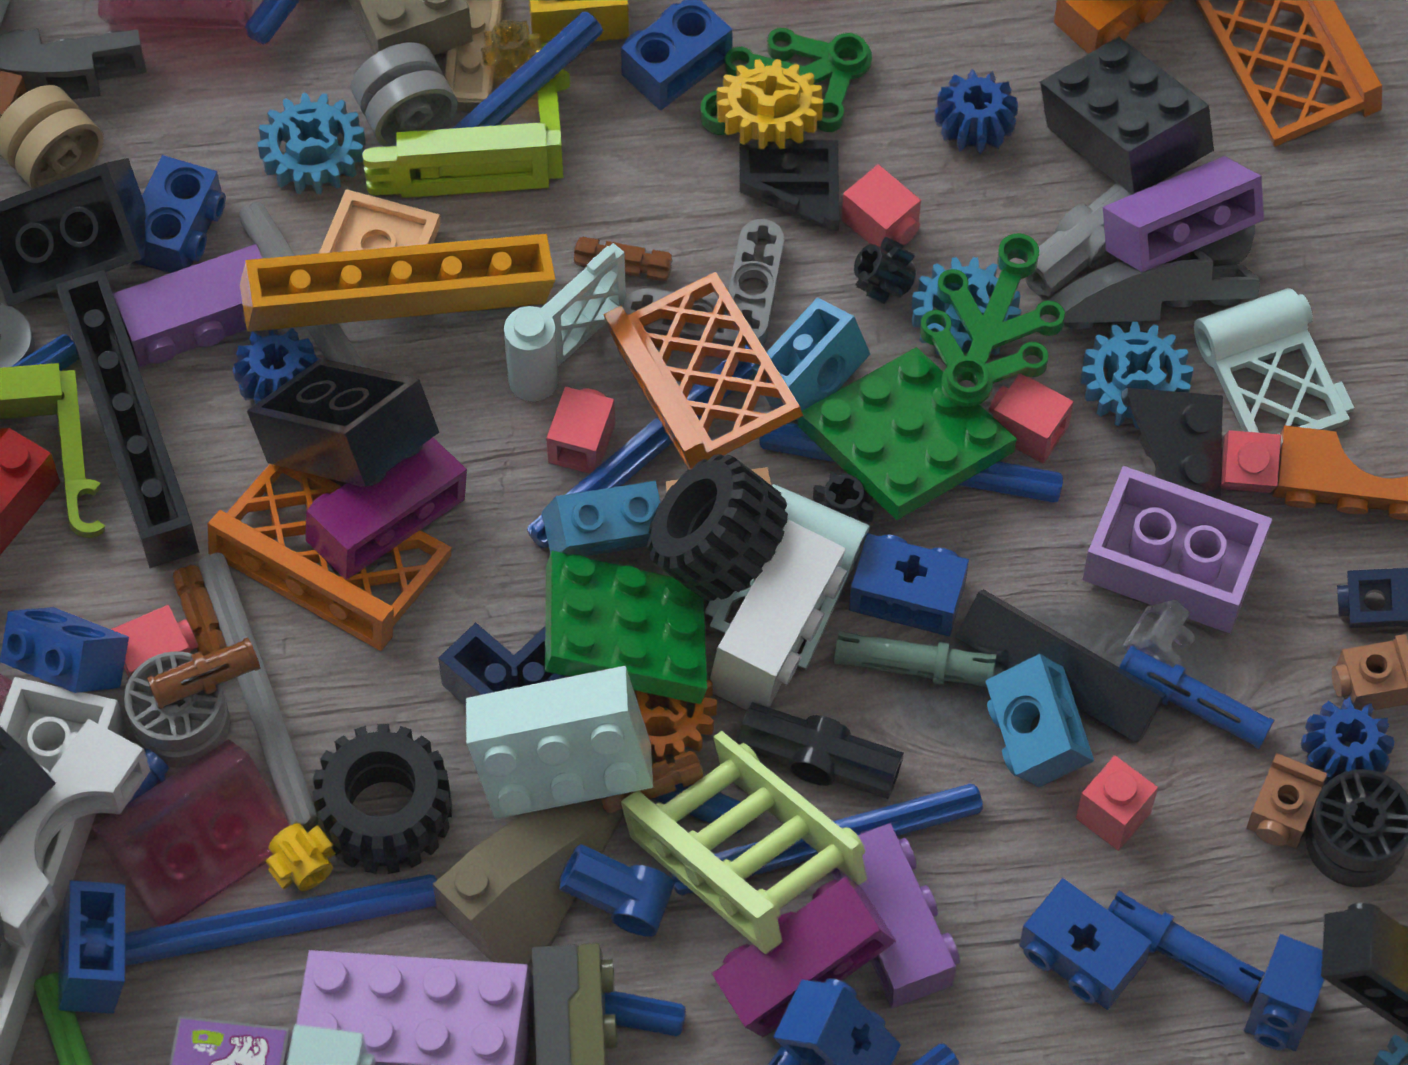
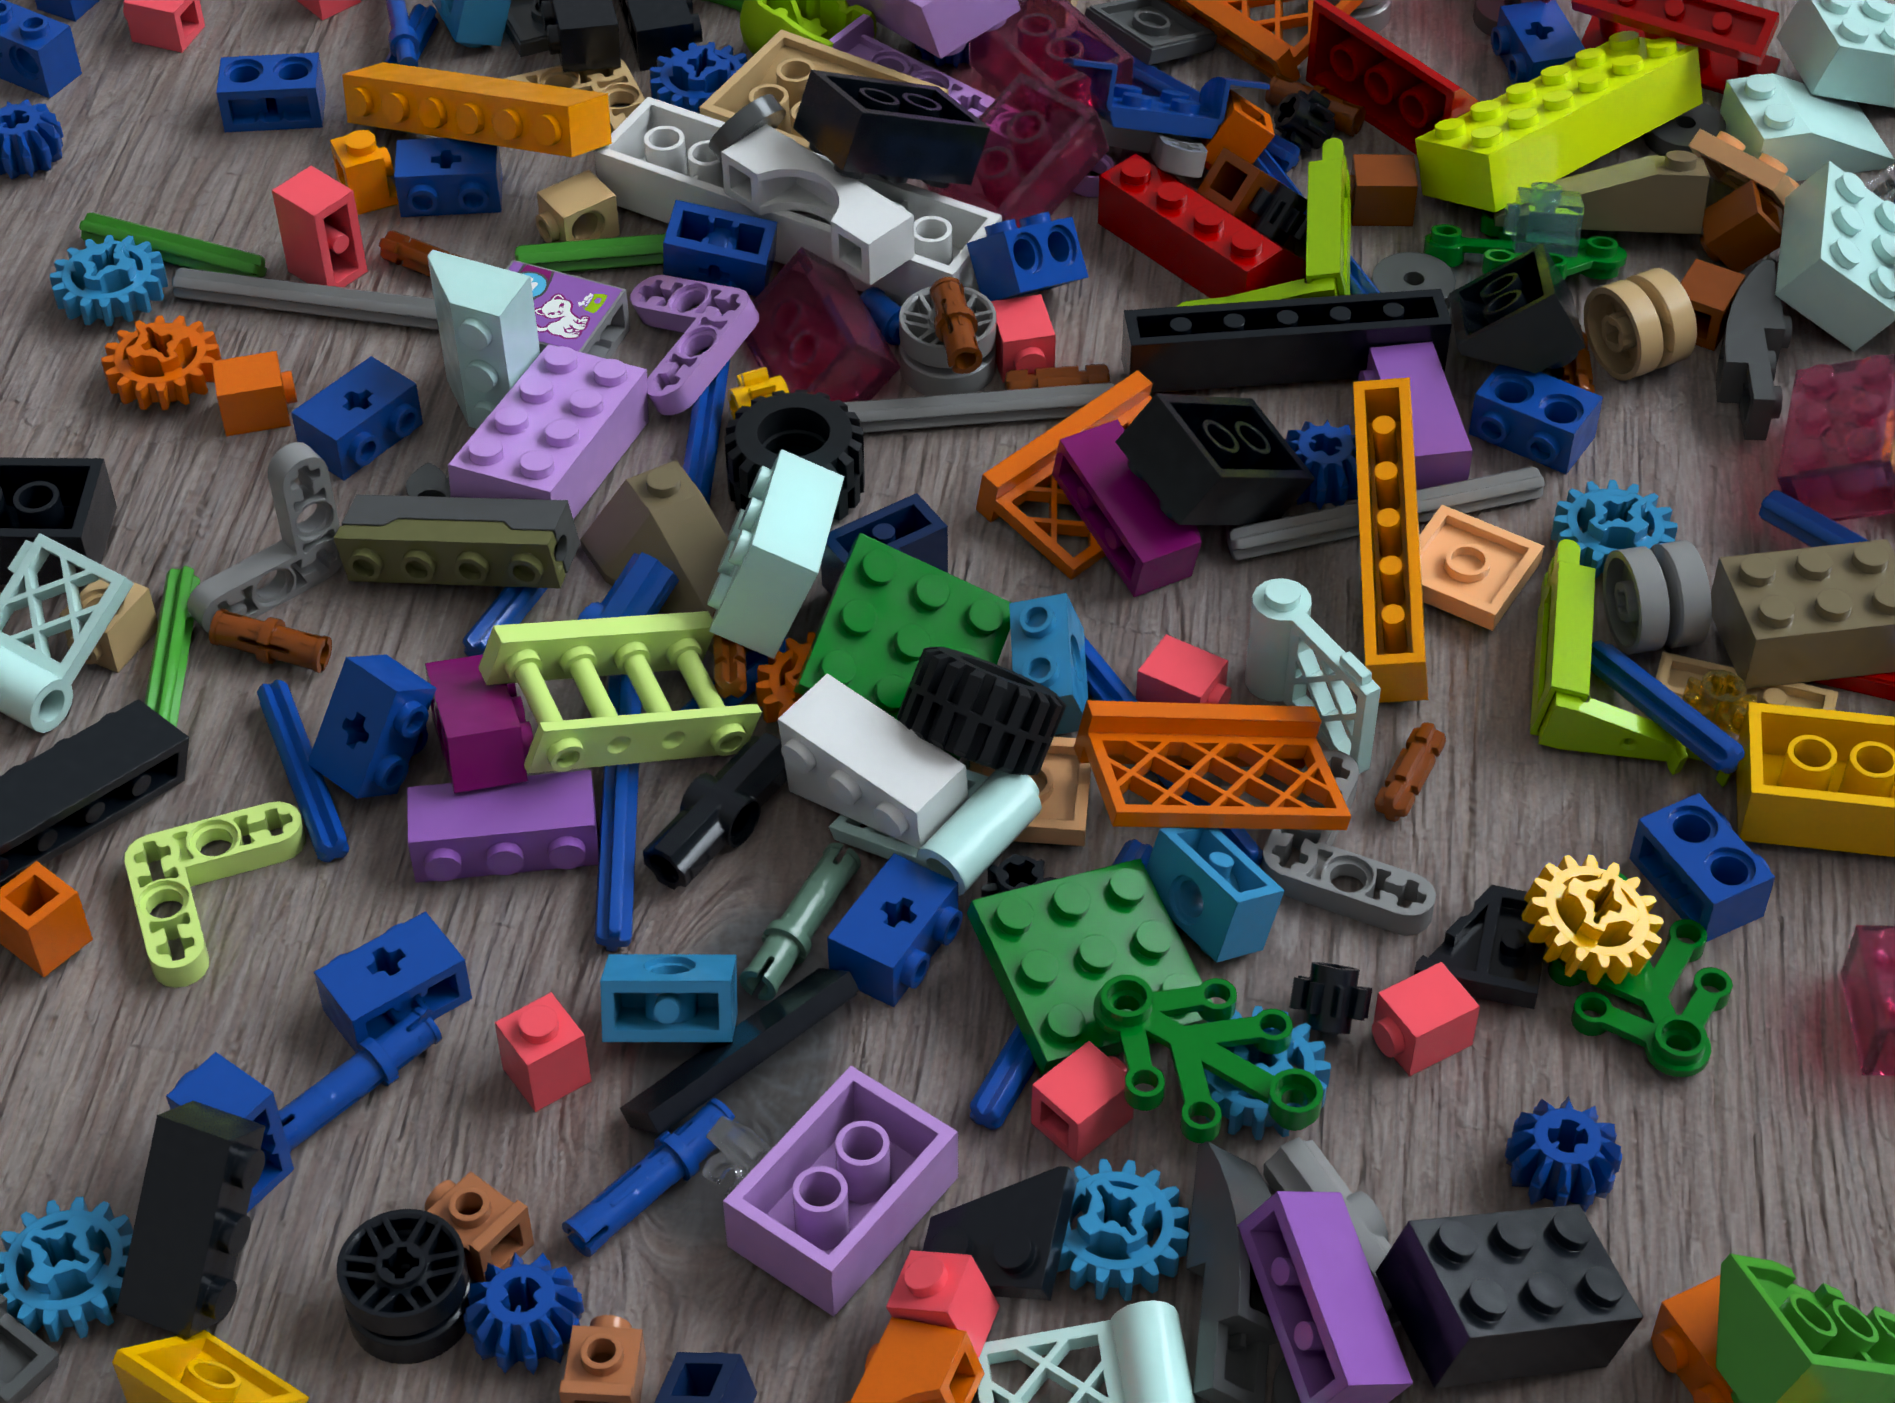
camera: 105 degrees right, 15 degrees down
none -> lavender beam [630,275,759,415]

